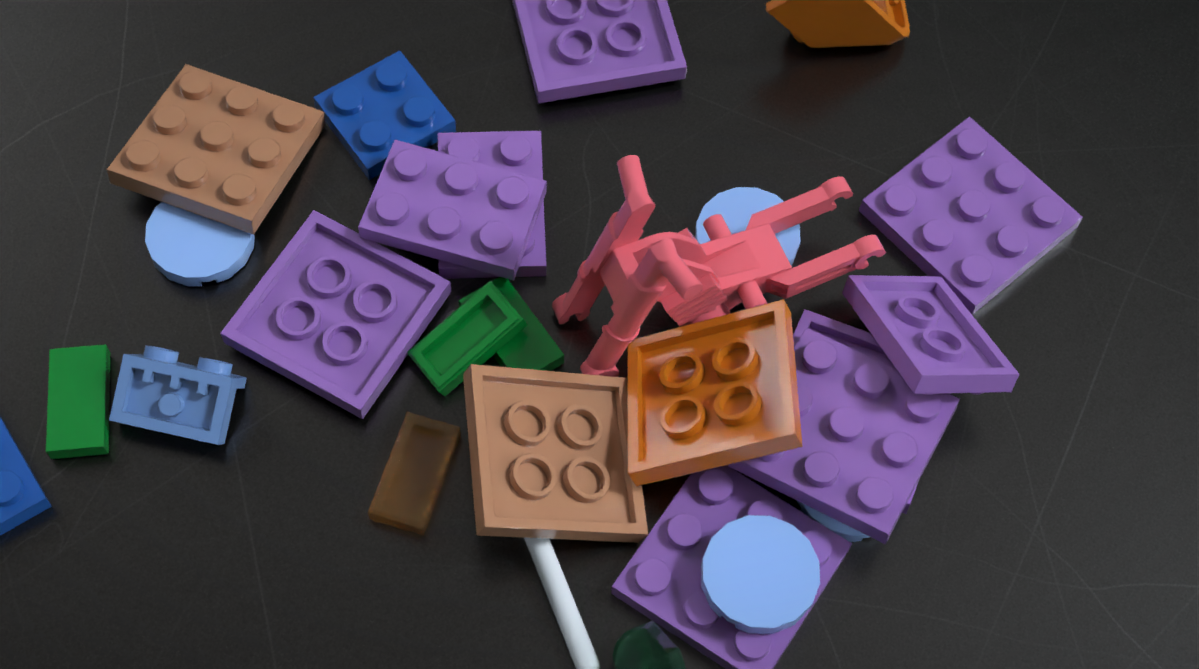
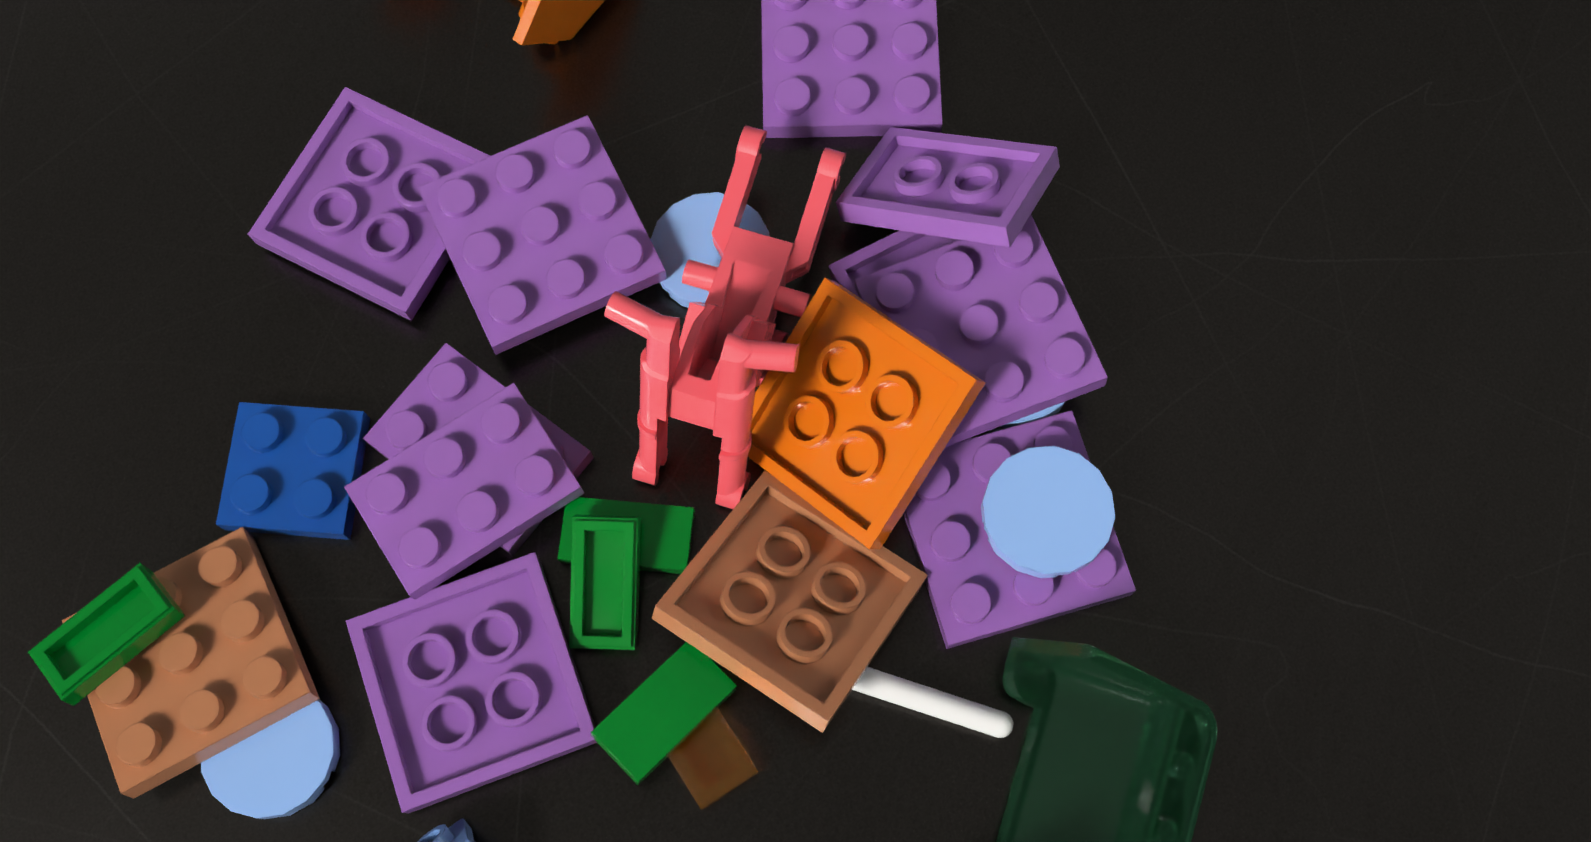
camera: 45 degrees left, 10 degrees up
none -> green tile [28,563,185,706]
none -> medium lavender plate [417,115,666,355]
none -> green tile [590,642,737,785]

